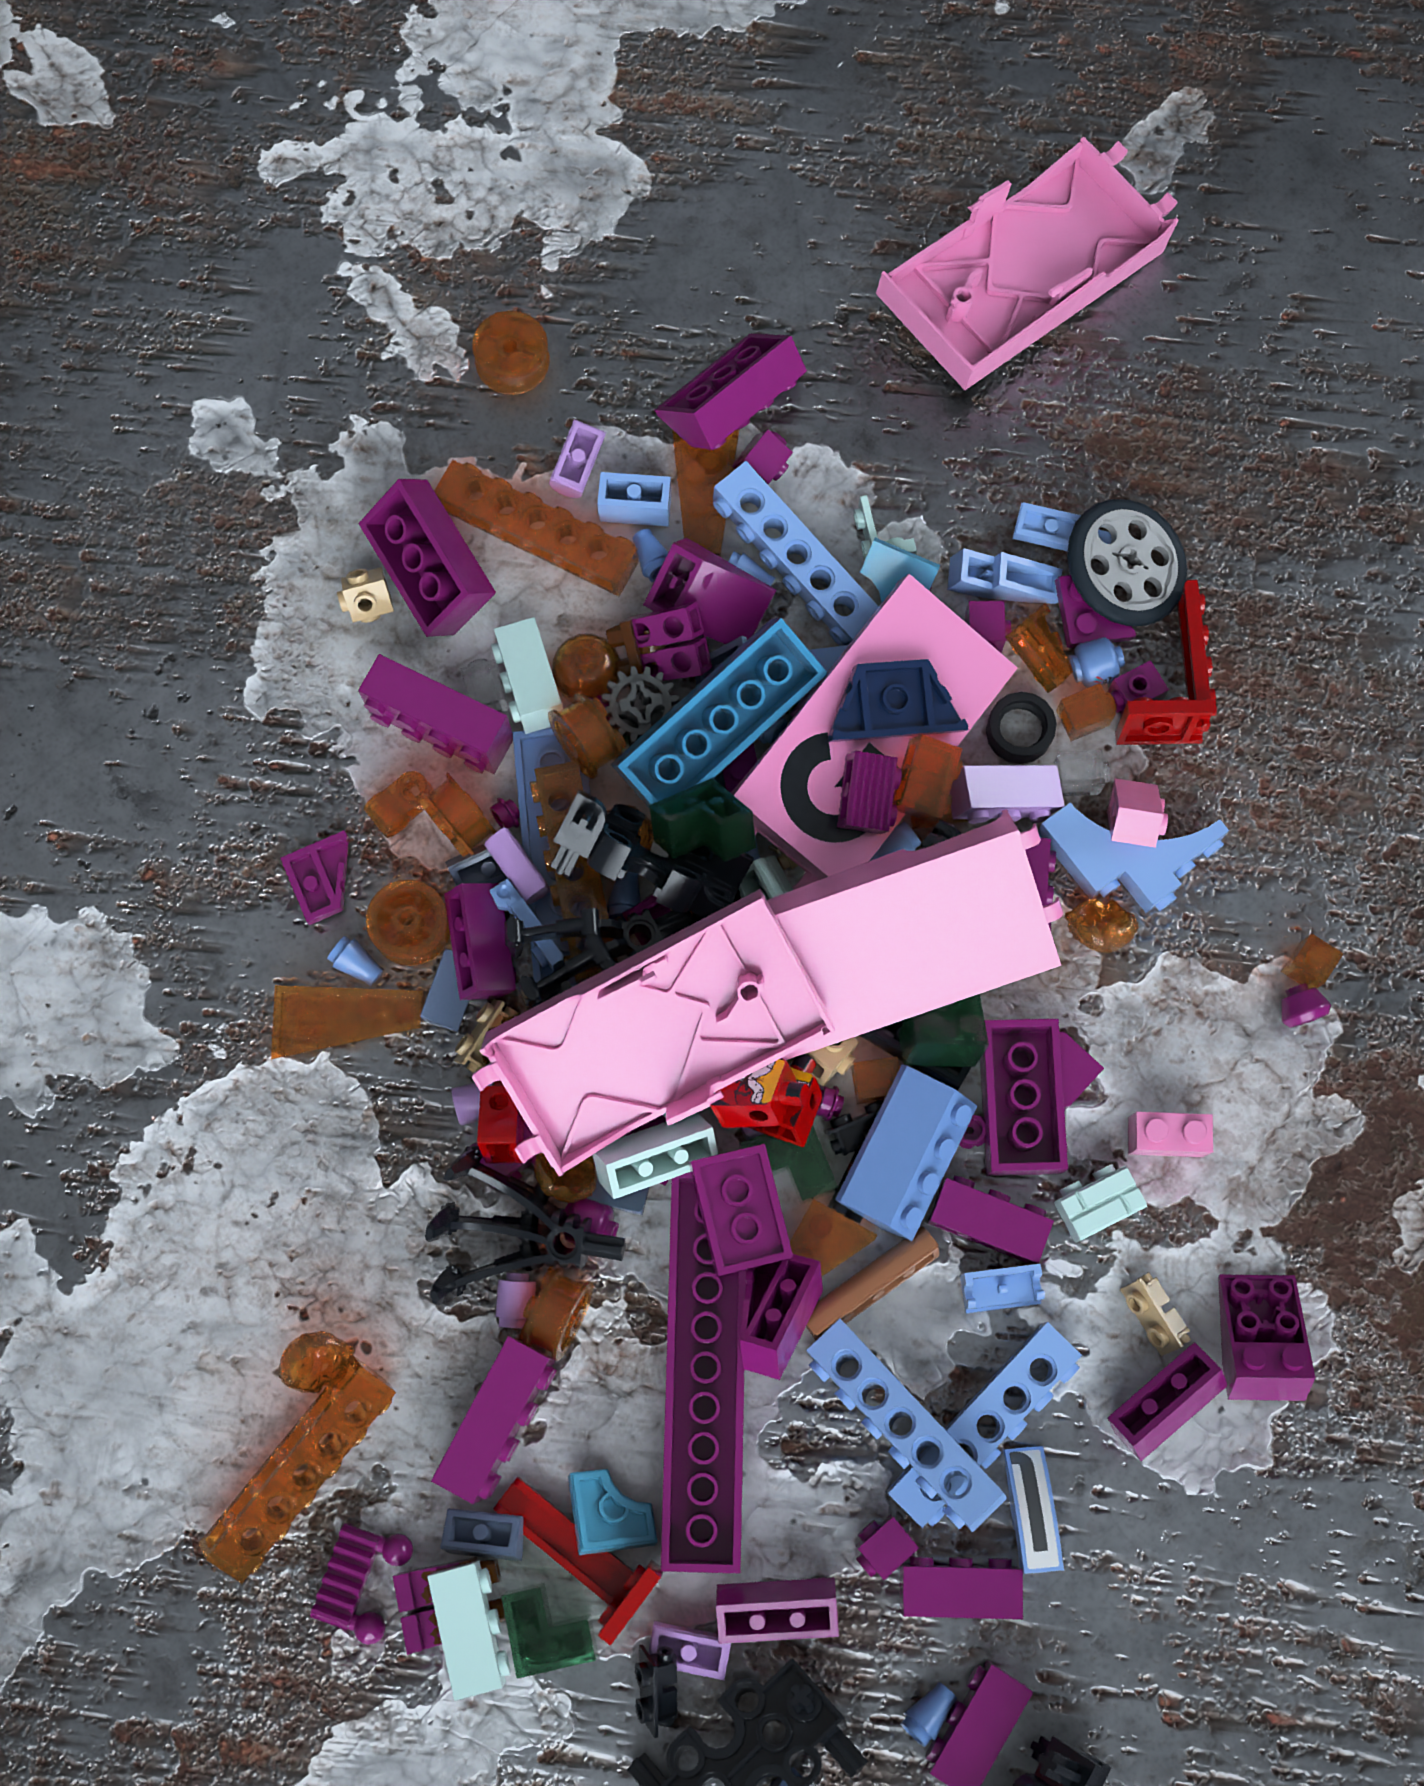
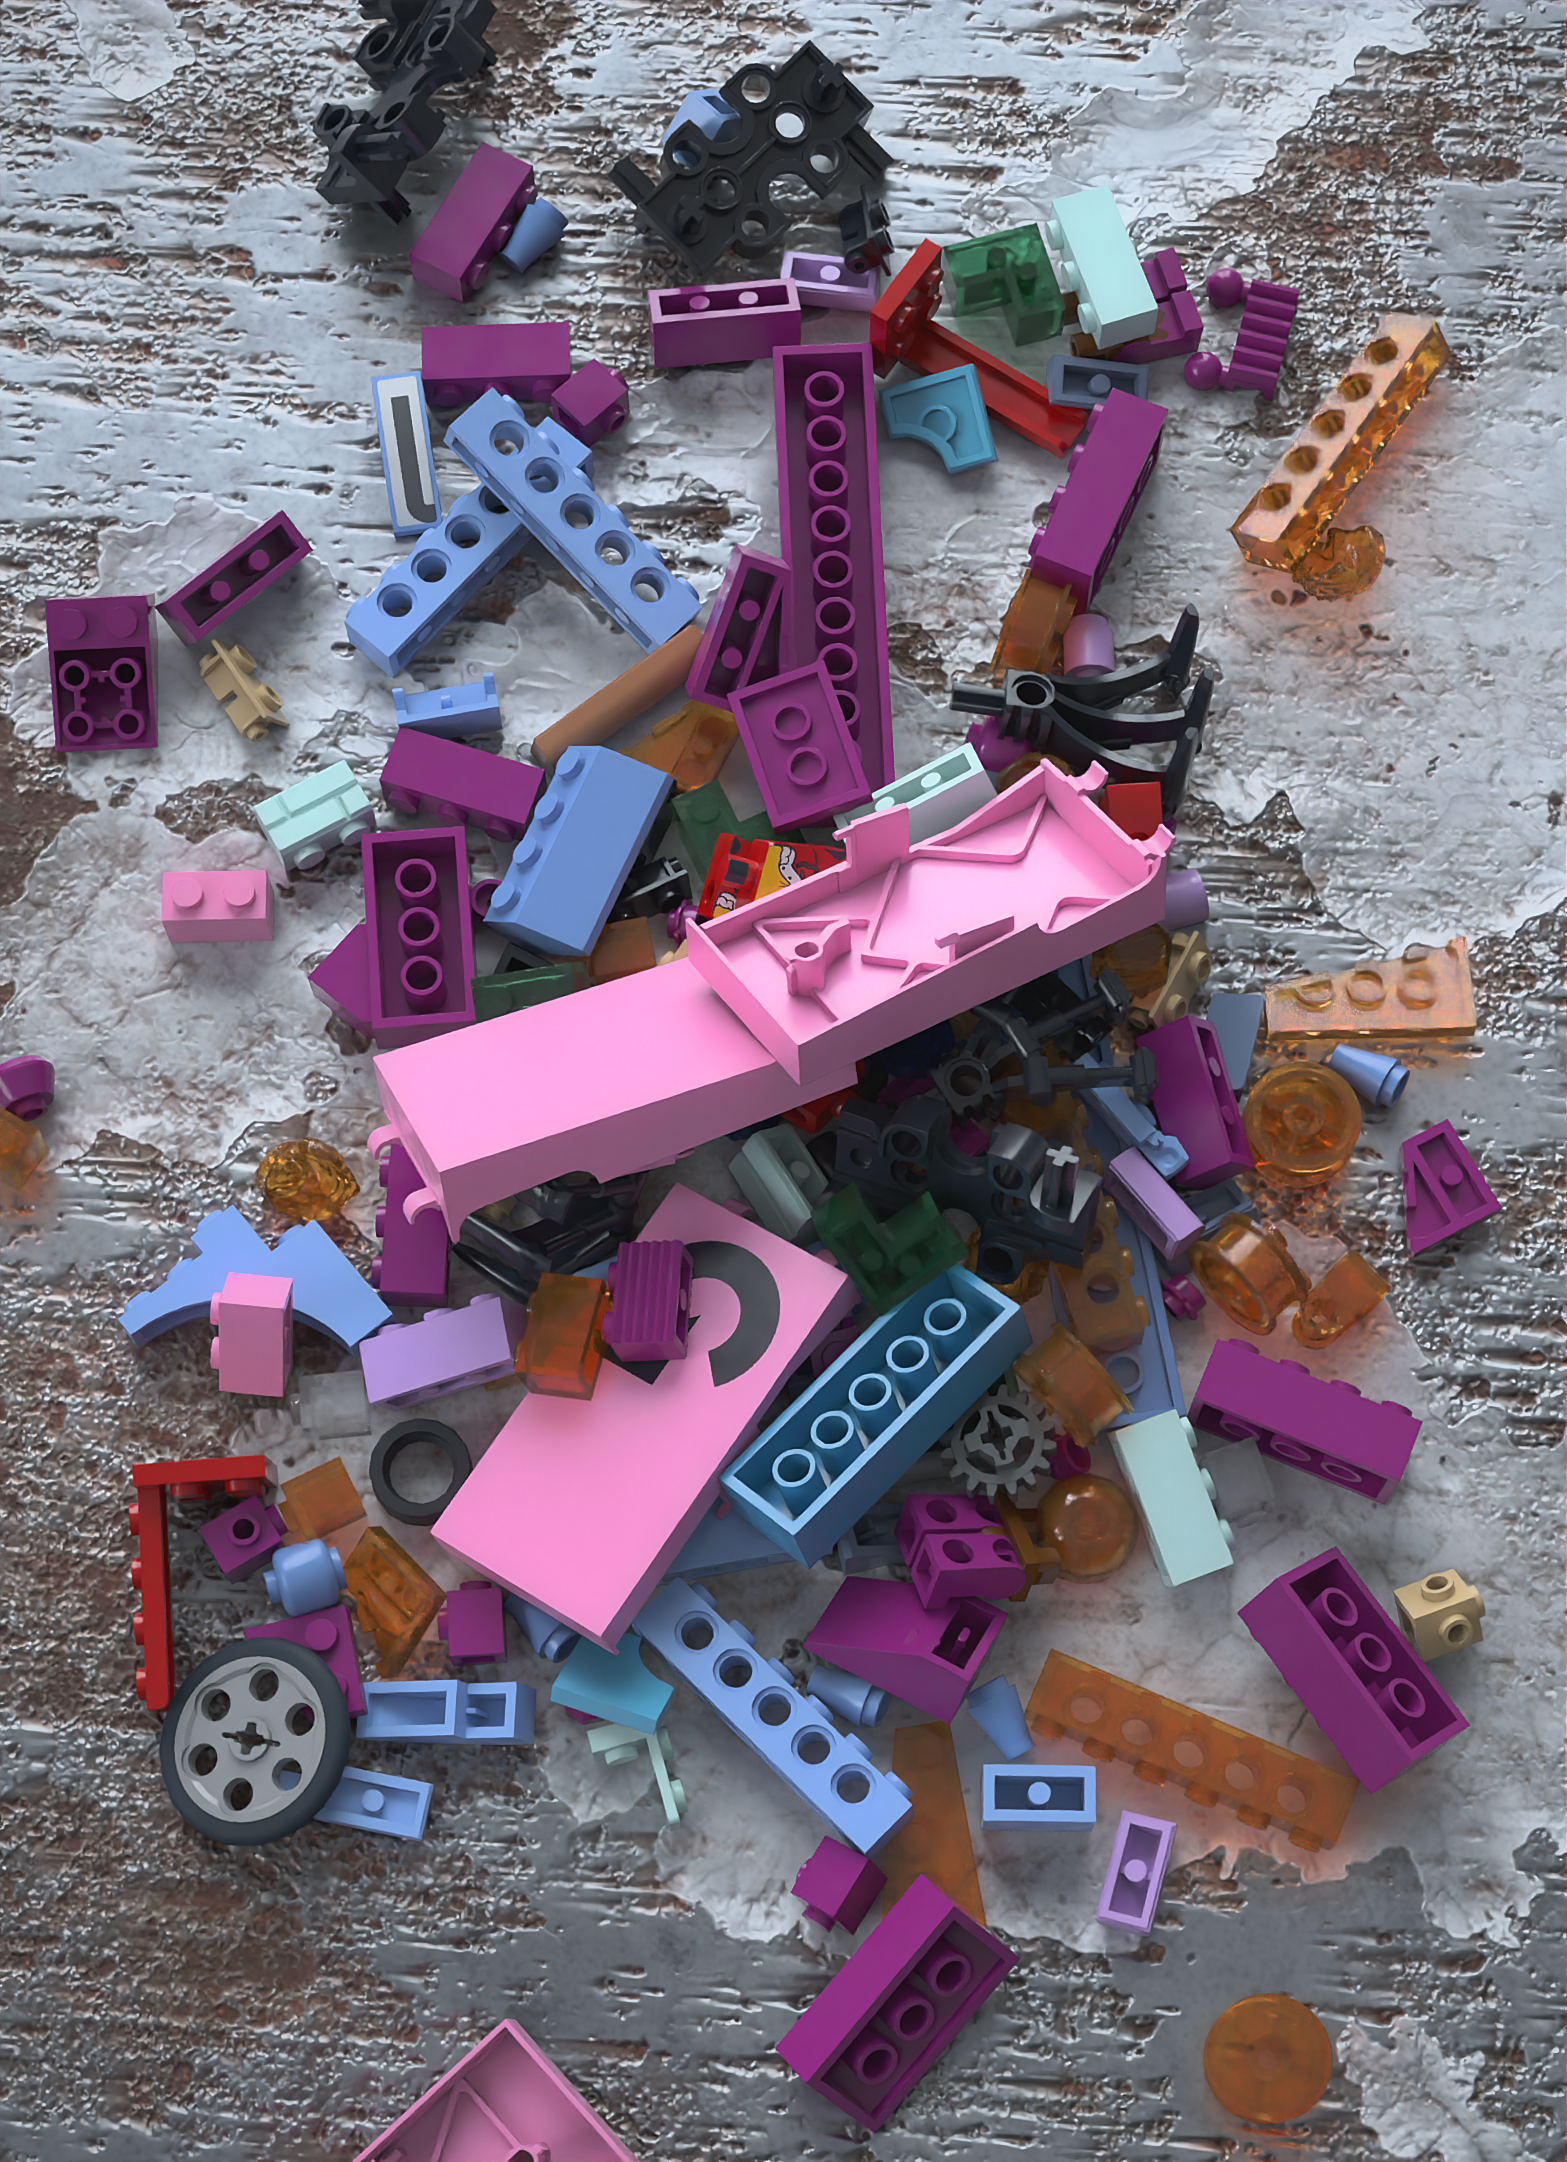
camera: 175 degrees right, 5 degrees down
dark blue wing [828,659,968,742] -> none

